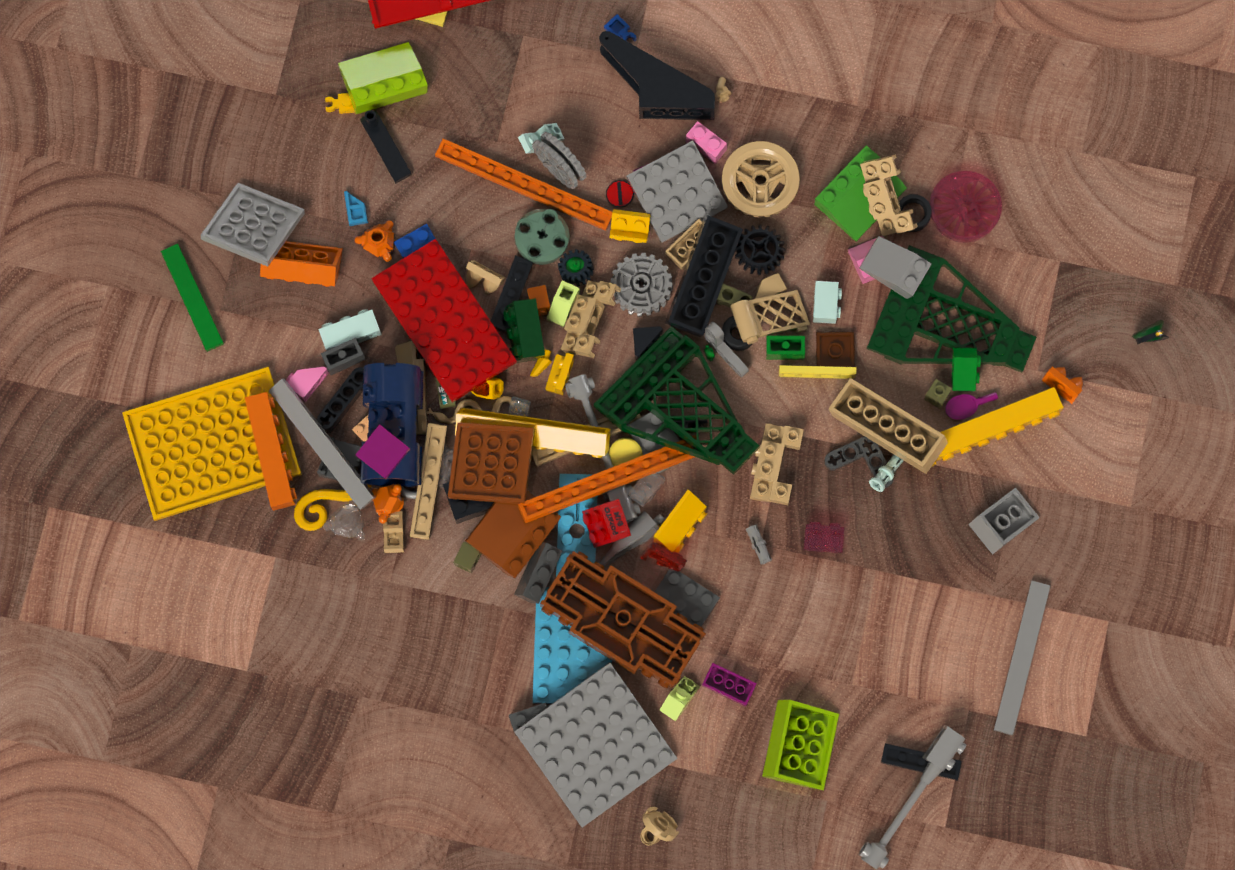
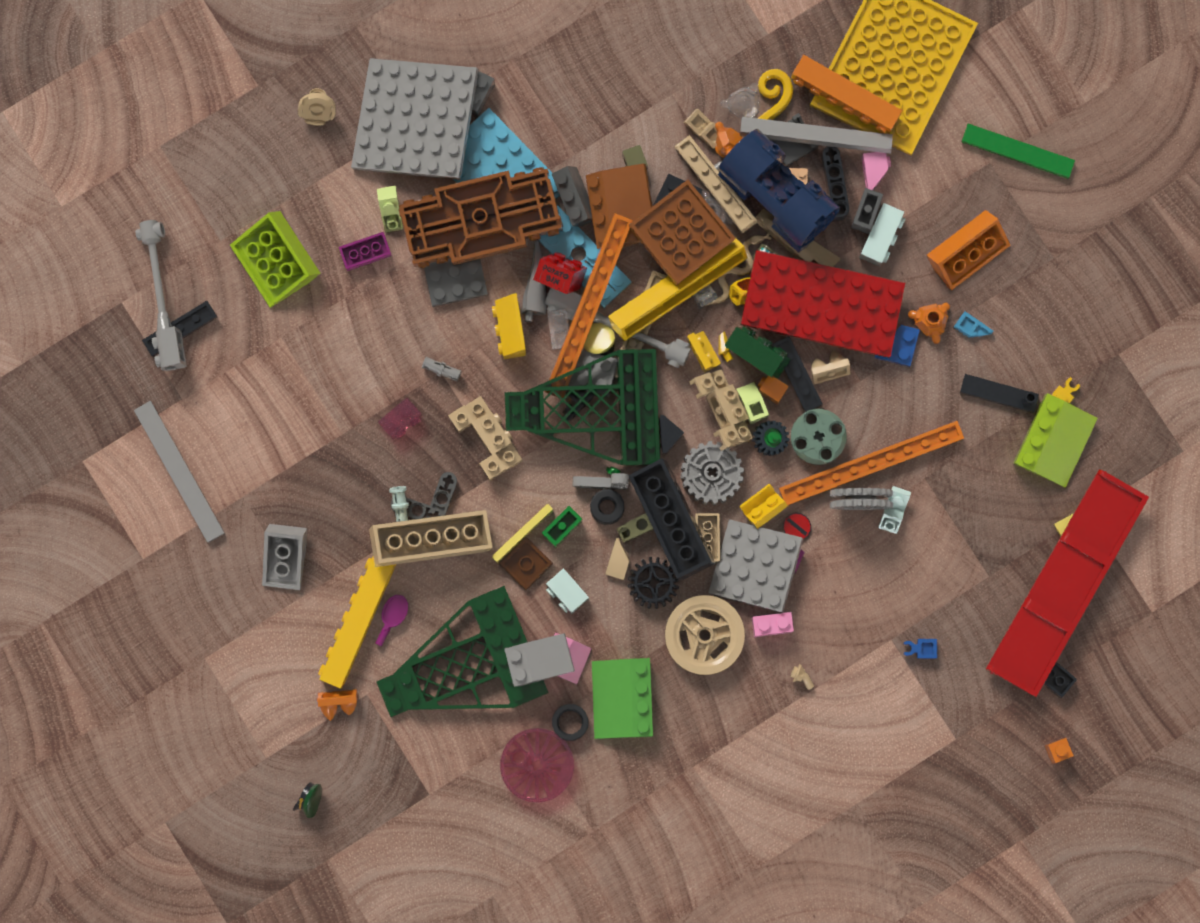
camera: 130 degrees right, 5 degrees up
light grey plate [201,183,305,267] -> none
magenta tile [355,424,410,479] -> none
black piece [599,31,715,120] -> none
clear red wing [641,542,687,572] -> none
tan piece [730,290,810,344] -> none
tan bracket [860,154,918,236] -> none
olive brick [924,379,952,409] -> none
green brick [951,348,981,391] -> none

